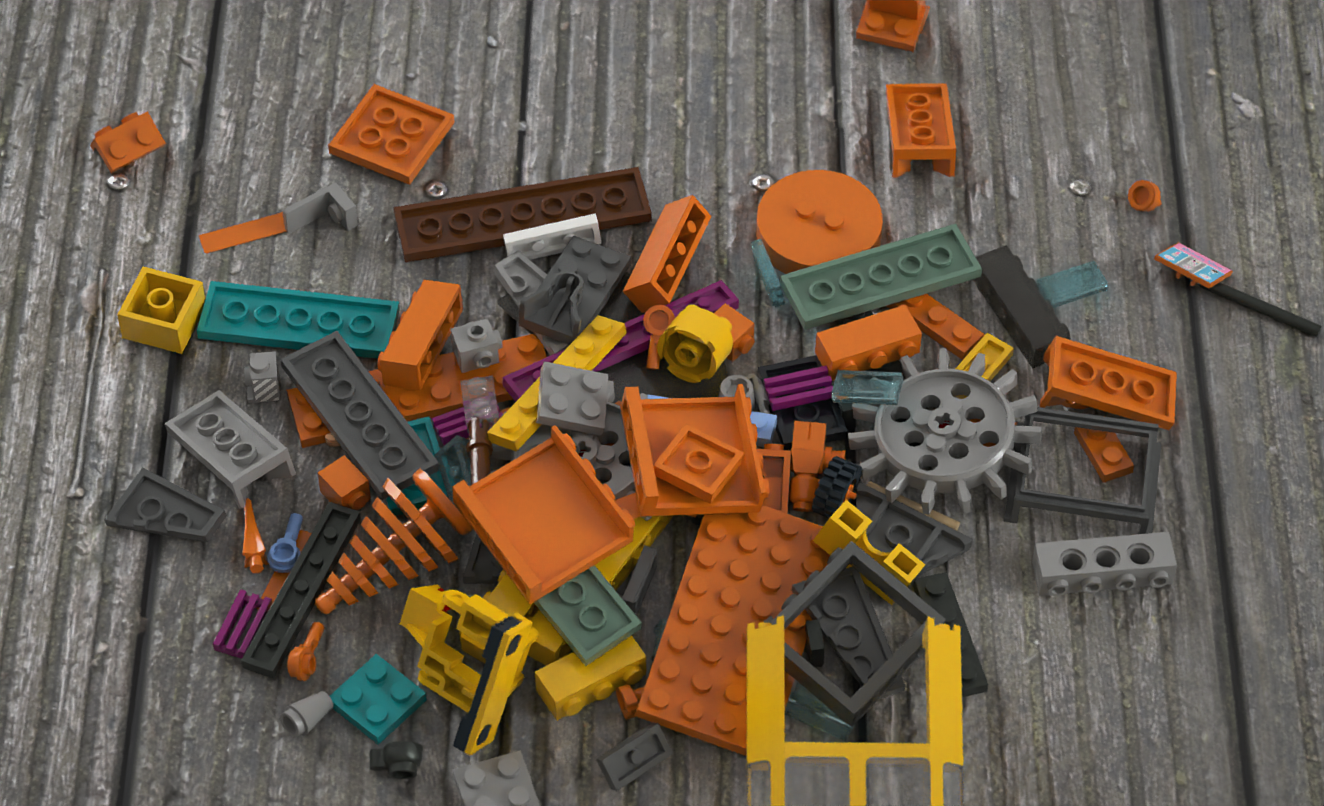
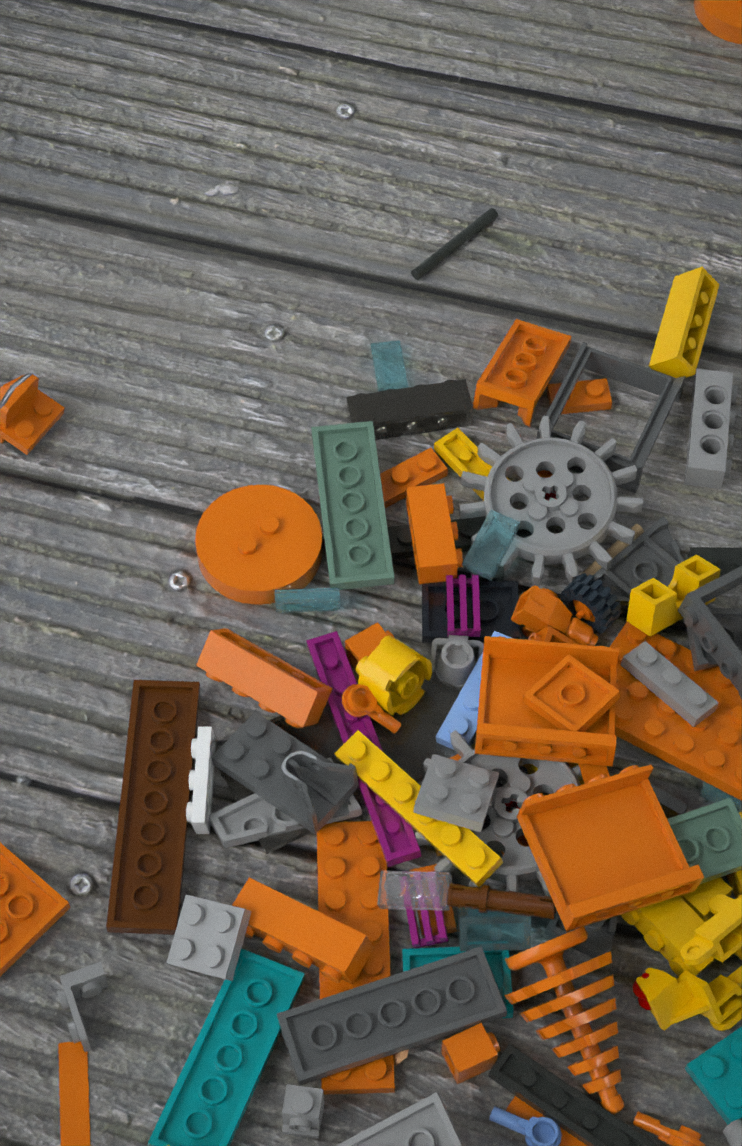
camera: 75 degrees left, 5 degrees up
light grey brick [450,318,503,373] -> none
orange plate [886,83,956,178] -> none
orange tile [1128,180,1162,212] -> none
piece [1154,242,1233,288] -> none
none -> light grey plate [166,895,252,981]
none -> light grey plate [621,641,719,727]
none -> yellow brick [649,266,720,378]

